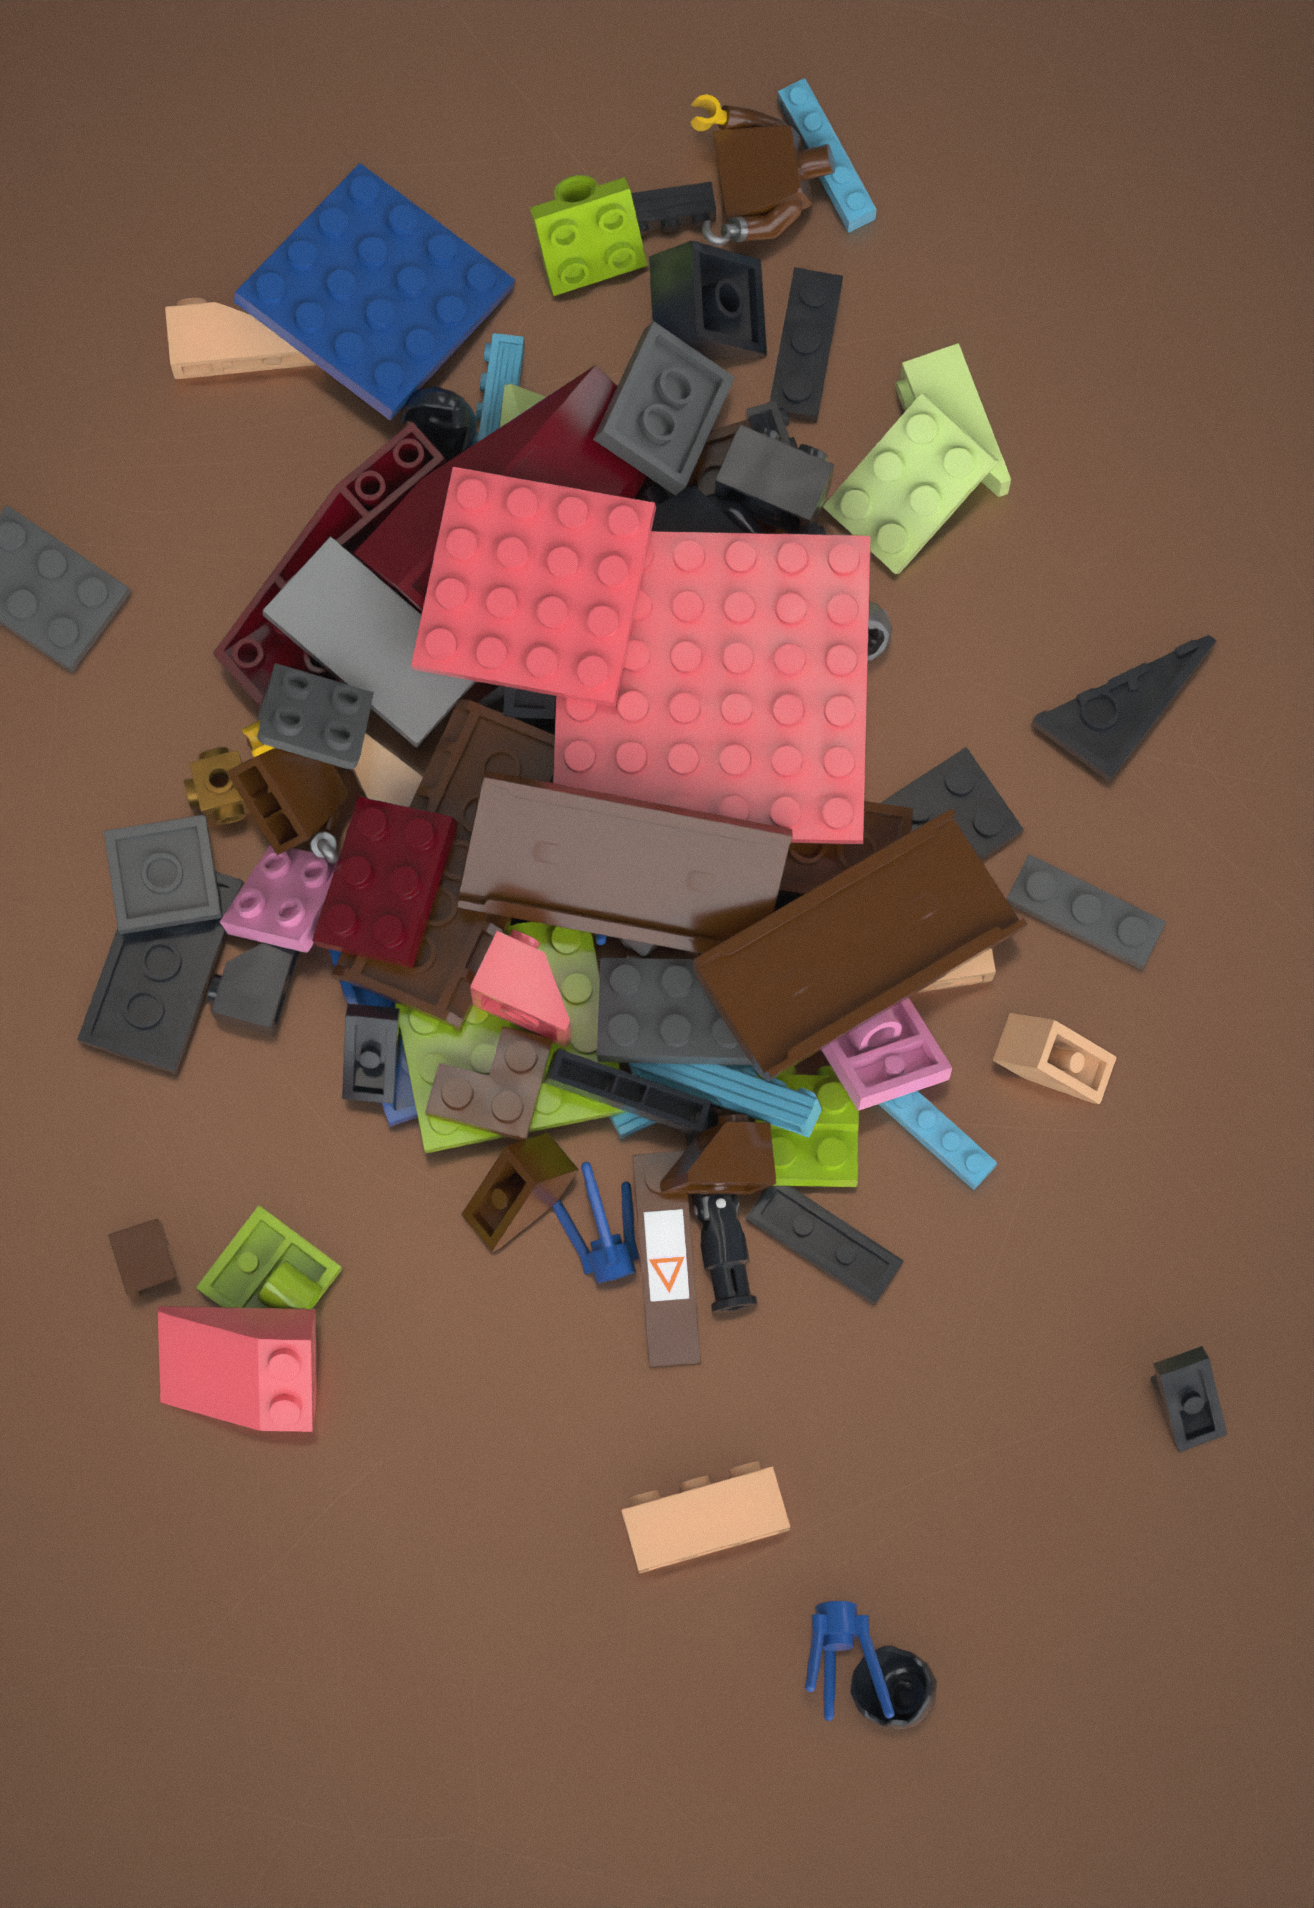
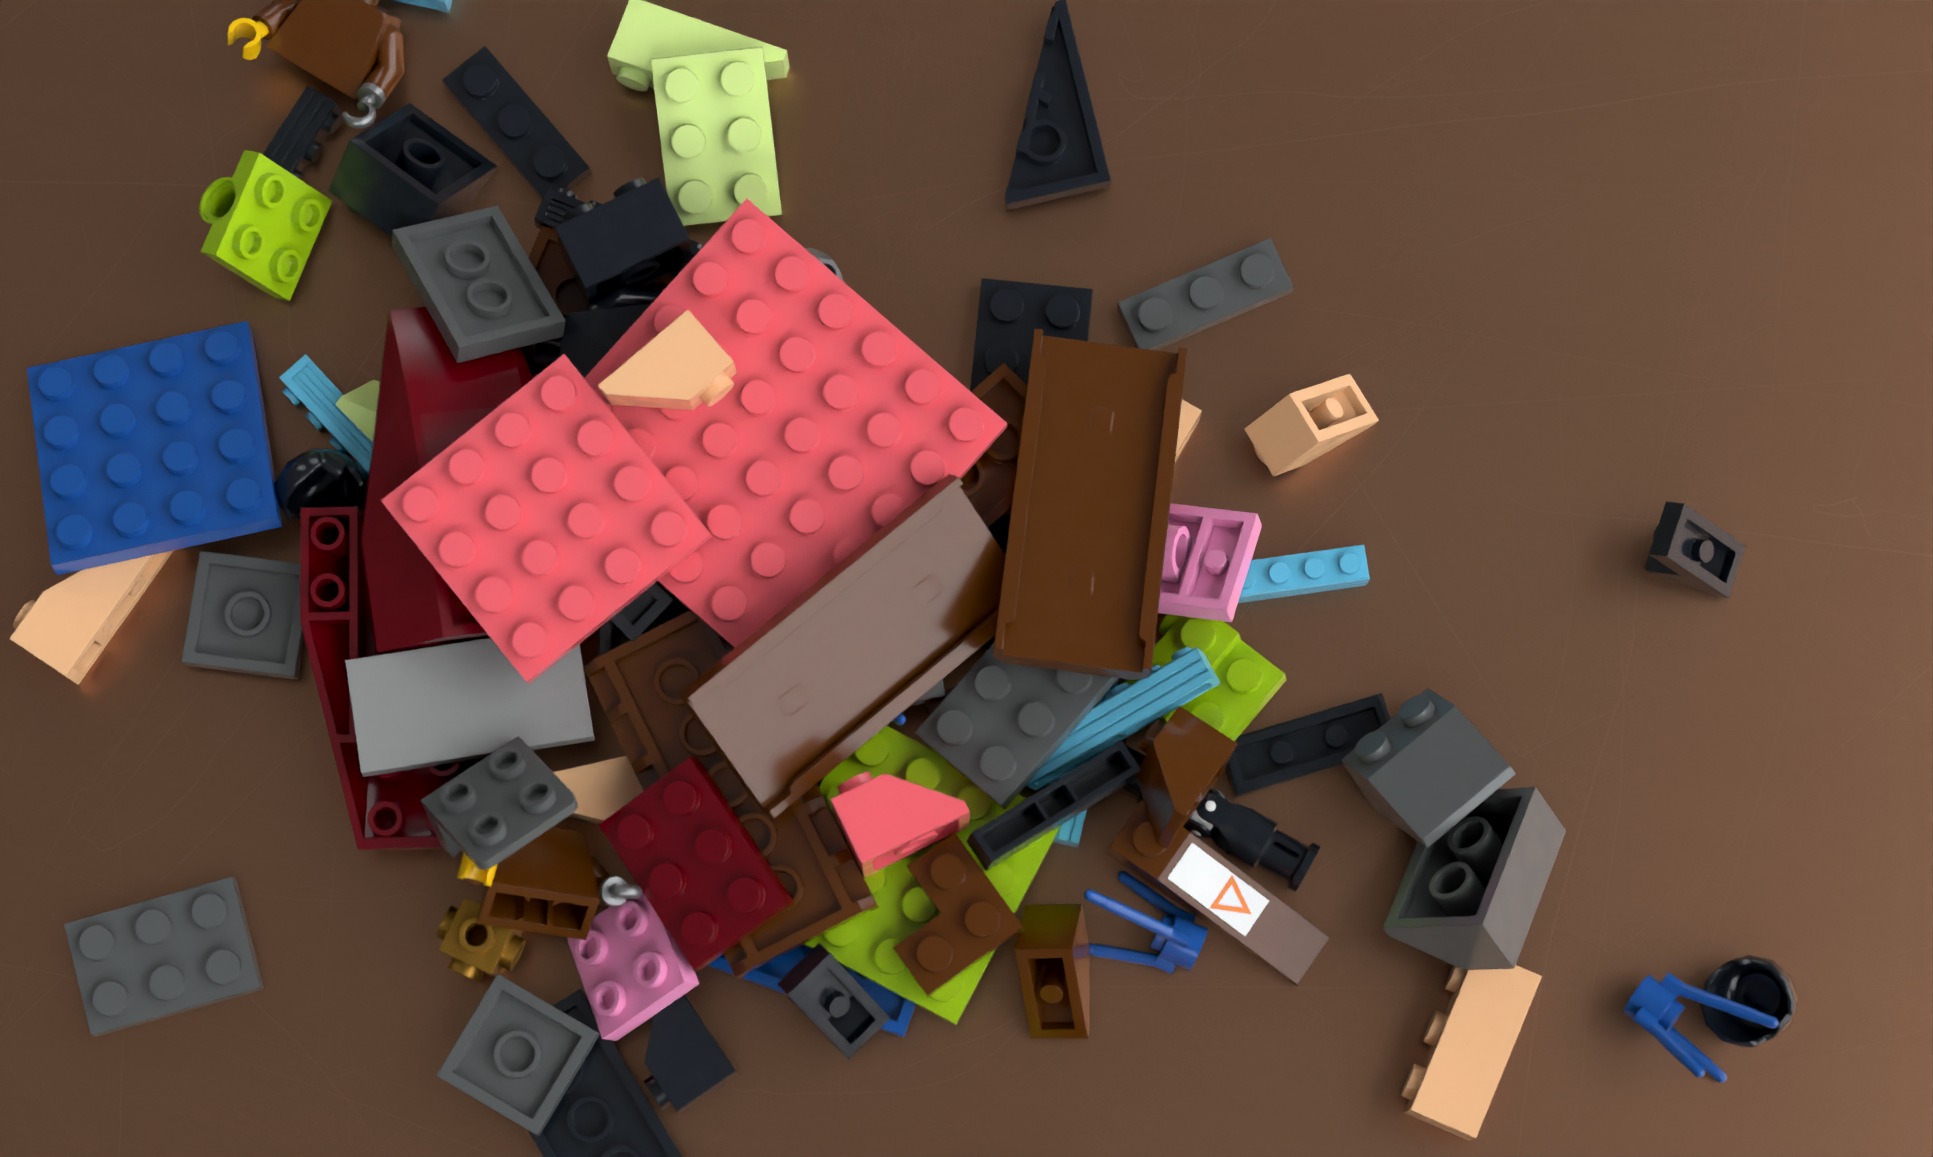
camera: 50 degrees left, 0 degrees up
none -> dark grey plate [181,551,305,680]
none -> light nougat slope [598,310,737,410]
none -> dark grey slope [1341,688,1515,848]
none -> dark grey slope [1383,787,1566,970]

